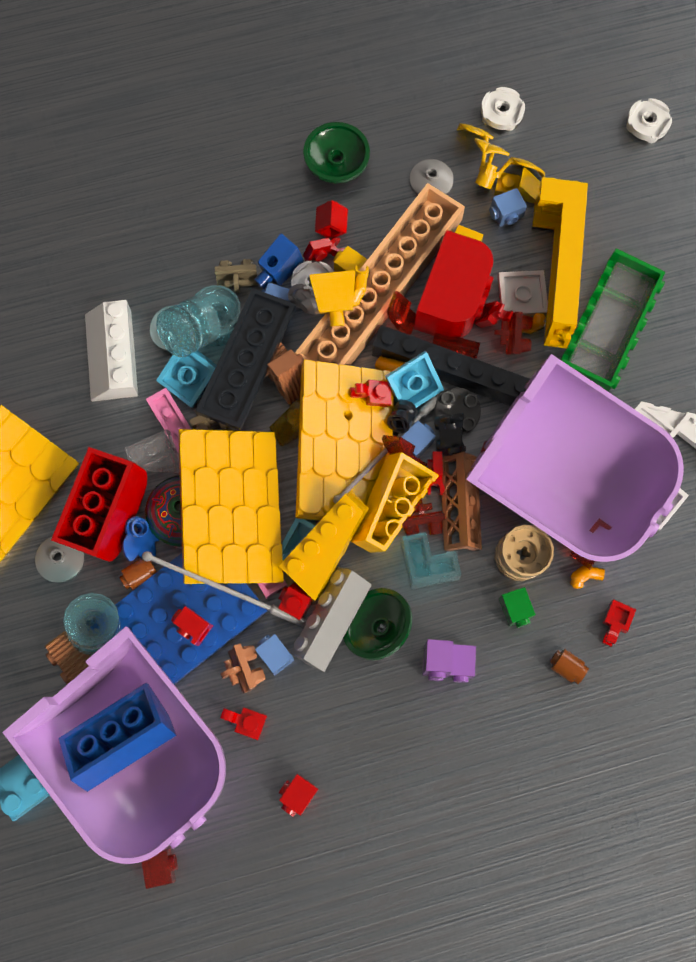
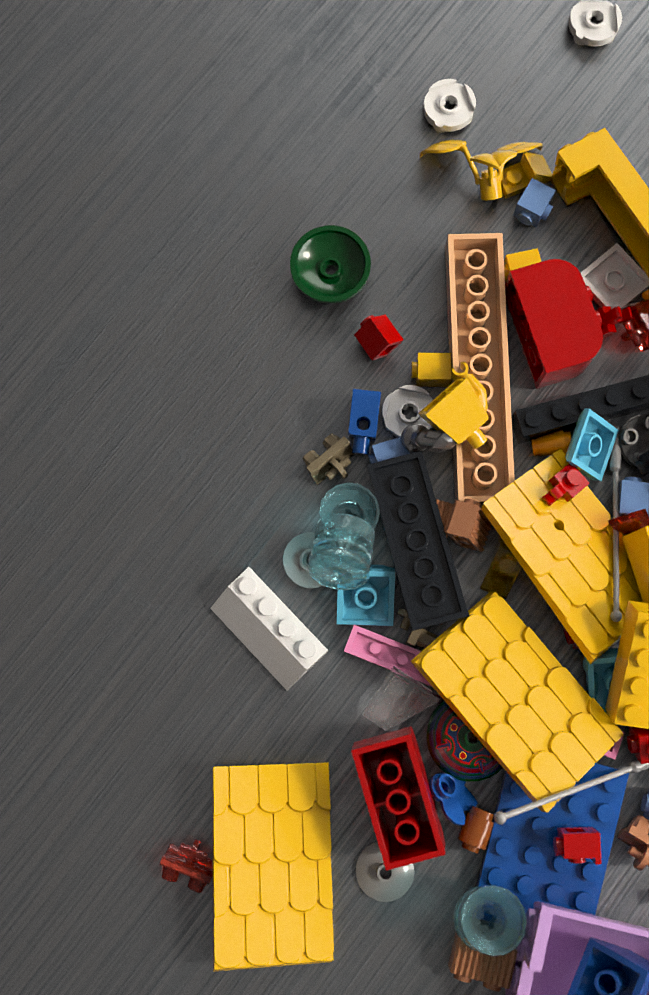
camera: 30 degrees left, 5 degrees up
red plate [303,237,345,262] -> none
clear red slope [387,291,416,335] -> none
black wheel [387,400,417,433] -> none
light grey dish [410,159,453,195] -> none
clear red piece [433,333,480,359] -> none

